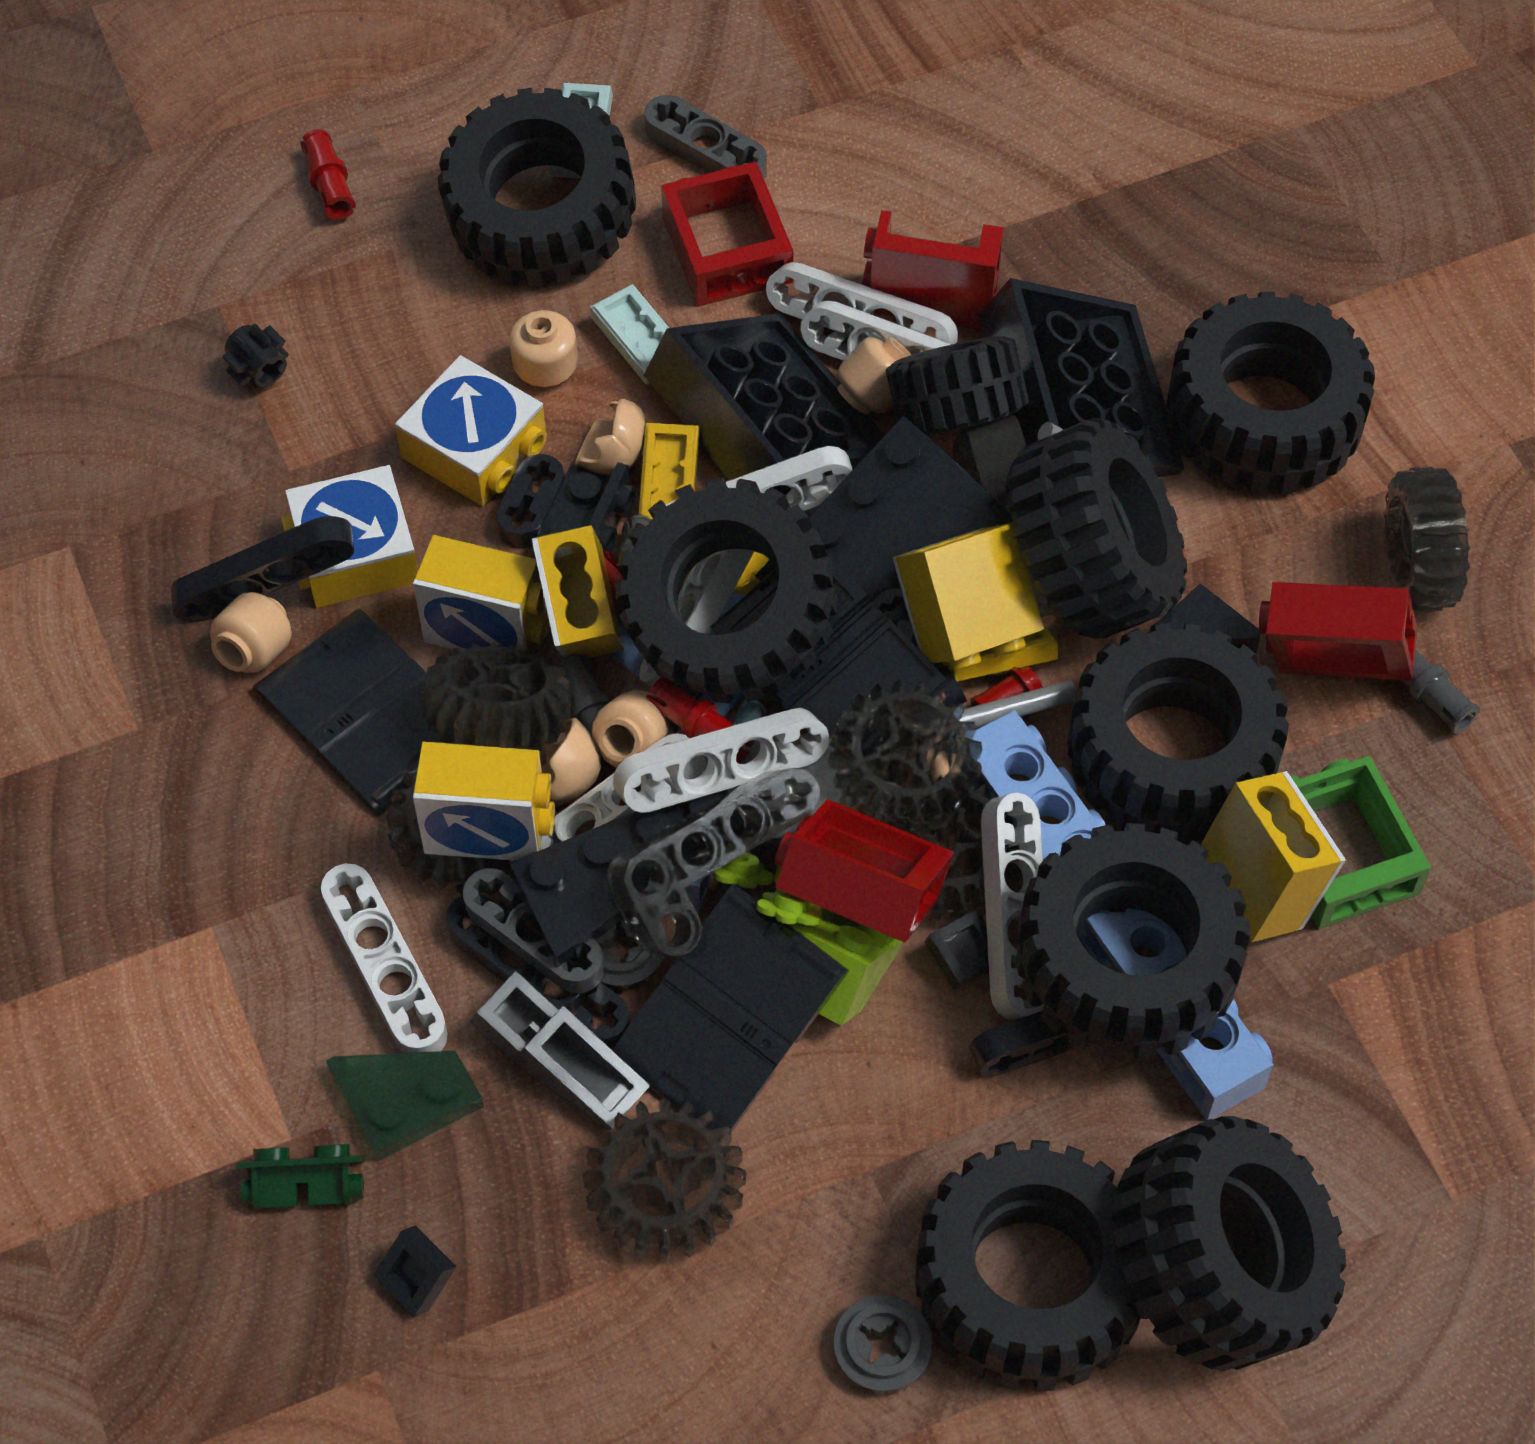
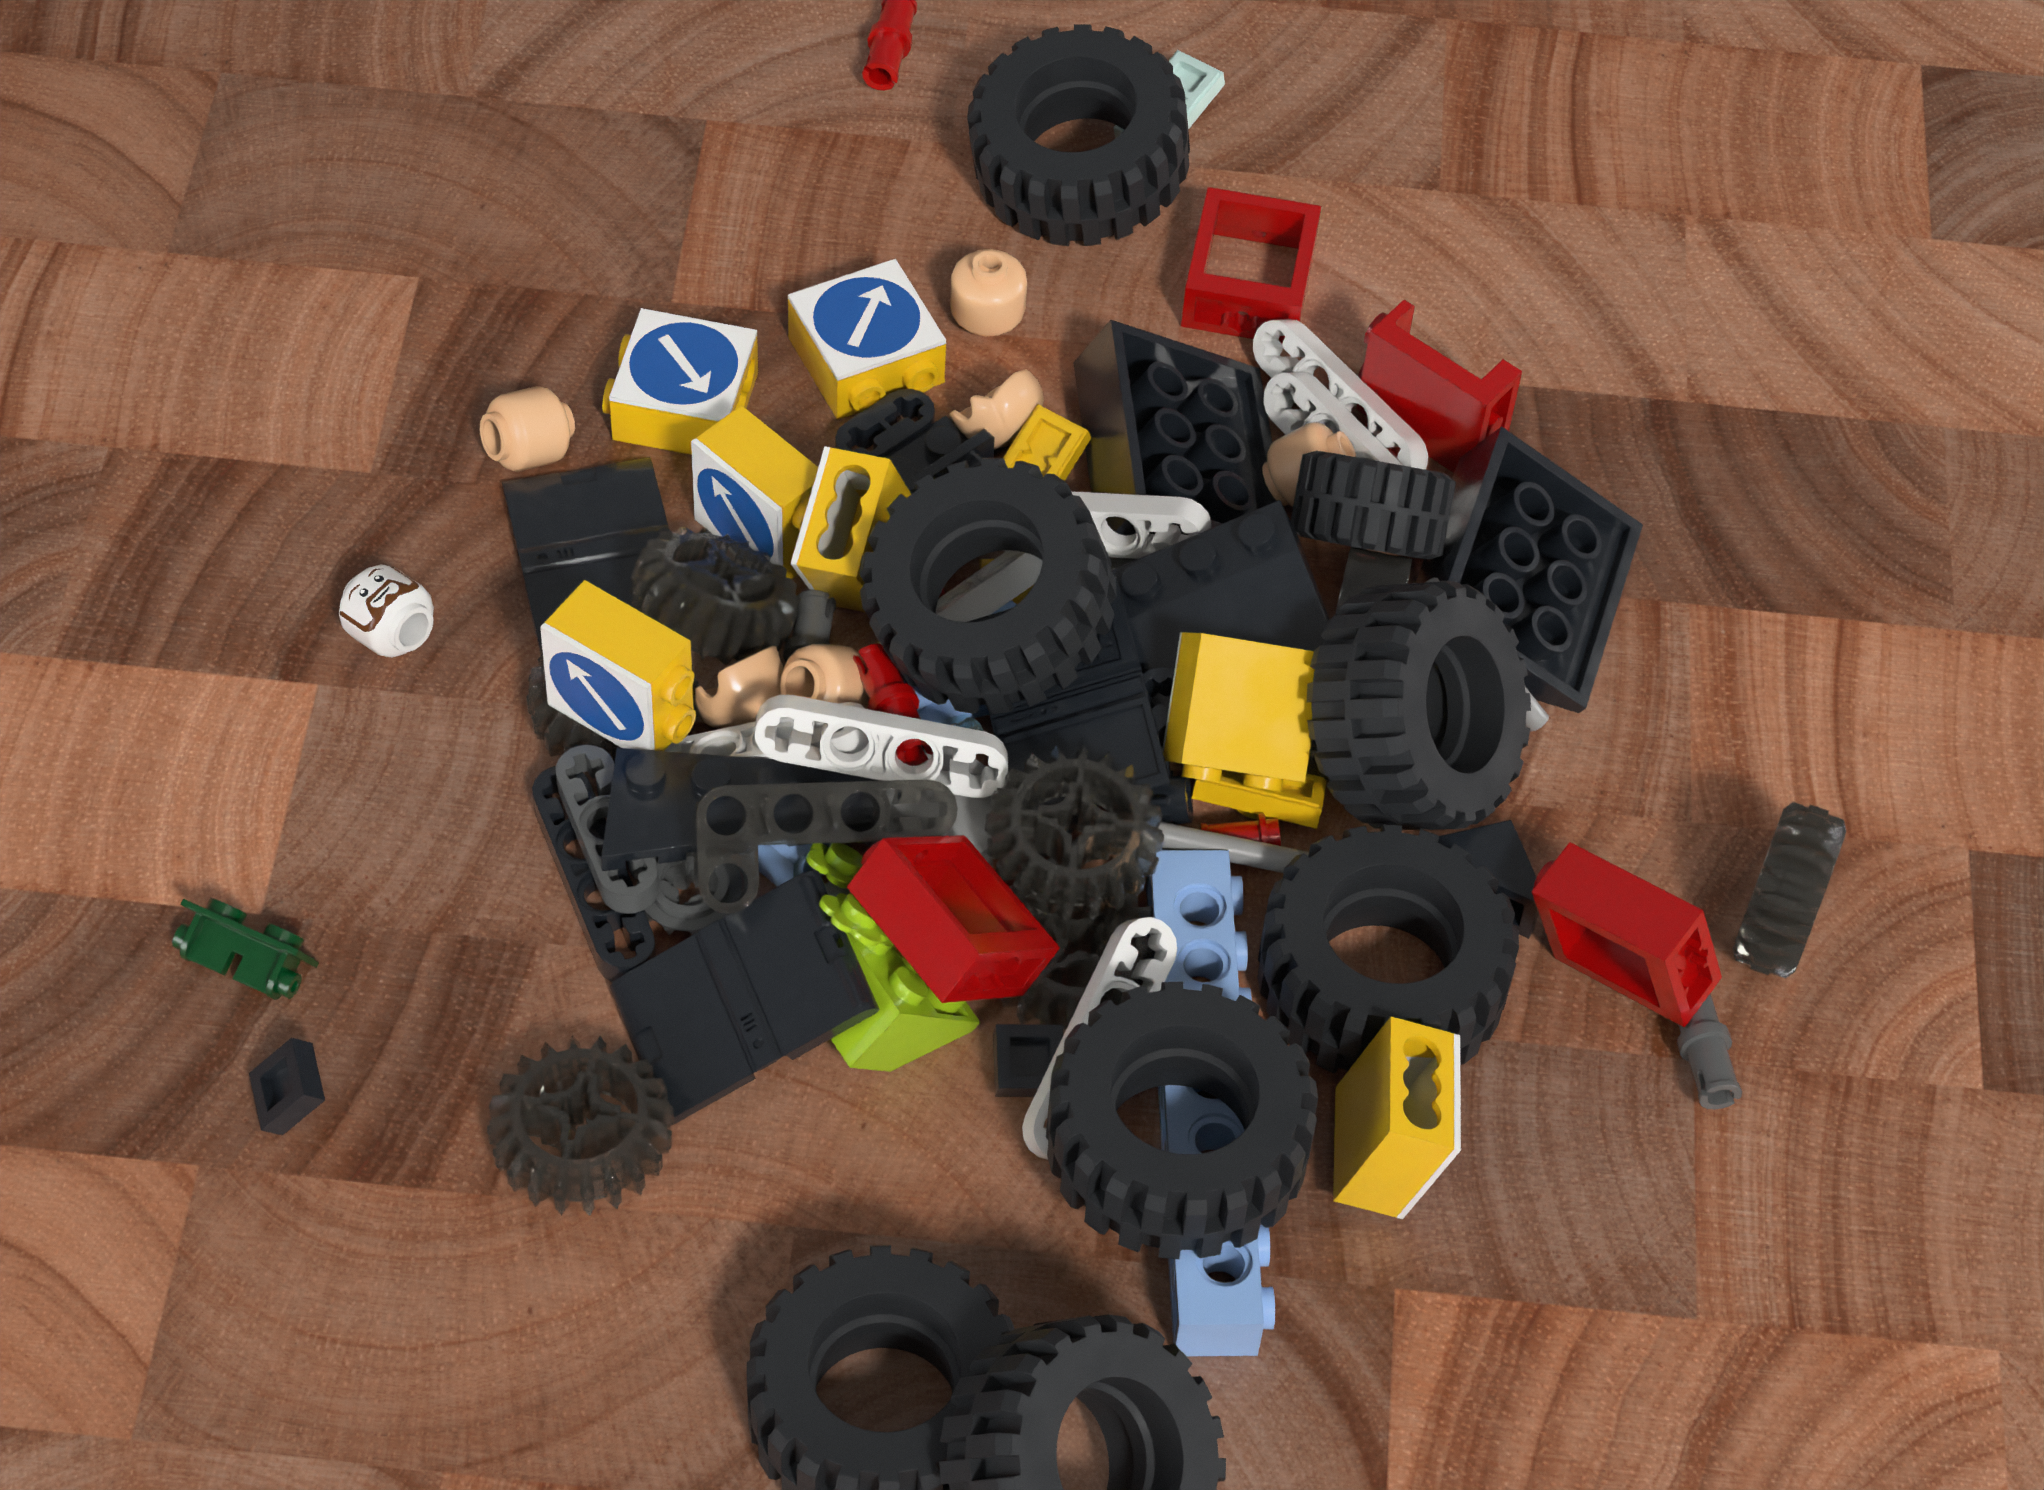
camera: 25 degrees right, 5 degrees down
black beam [171,516,354,622] -> none
black gear [222,323,289,388] -> none
white beam [321,863,448,1060] -> none
clear green wing [326,1050,484,1161] -> none
dark grey slope [469,971,650,1131] -> none
light aqua plate [590,284,669,385] -> none
dark grey beam [644,95,767,180] -> none
dark grey gear [833,1295,933,1395] -> none
black beam [969,1011,1075,1077] -> none
black tyre [1166,292,1375,494] -> none
bright green window [1291,755,1431,930] -> none
none -> white head [339,564,434,658]

